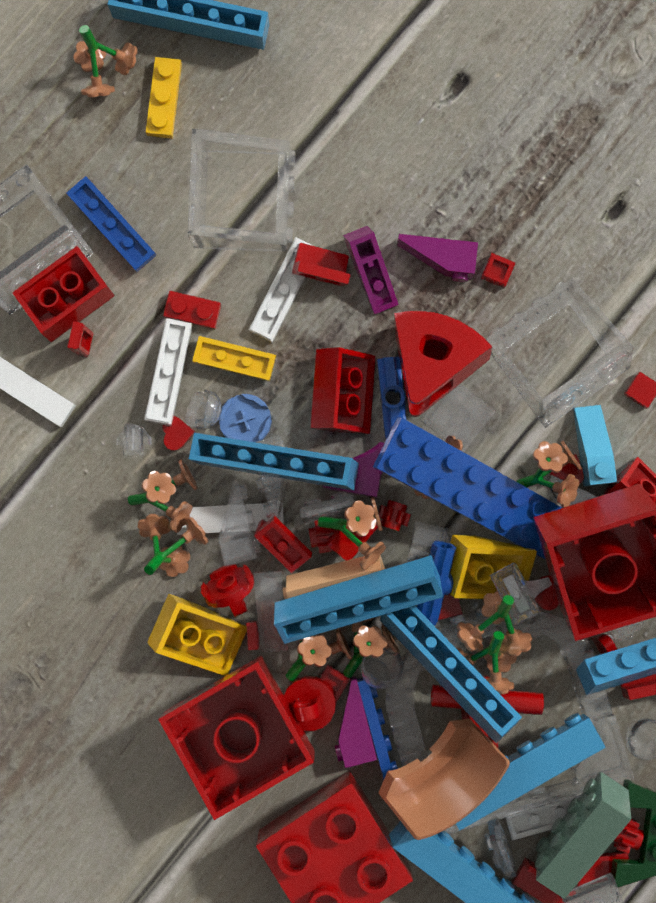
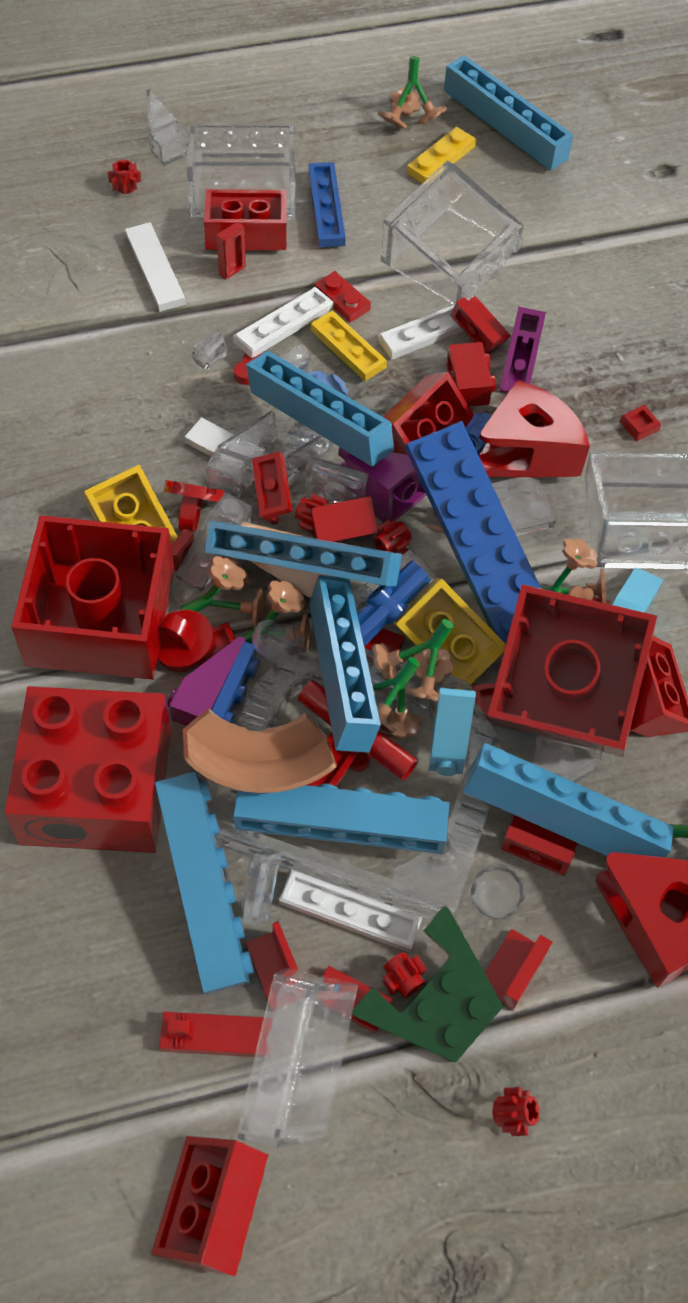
camera: 35 degrees right, 25 degrees down
nougat plant [128,459,198,533] -> none
nougat plant [138,514,208,577] -> none
nougat plant [318,497,386,570] -> none
magenta slope [397,234,478,282] -> none
clear piece [490,562,552,625] -> none
sand green brick [535,771,631,899] -> none
none -> medium azure slope [428,688,476,776]
none -> red brick [446,342,496,406]

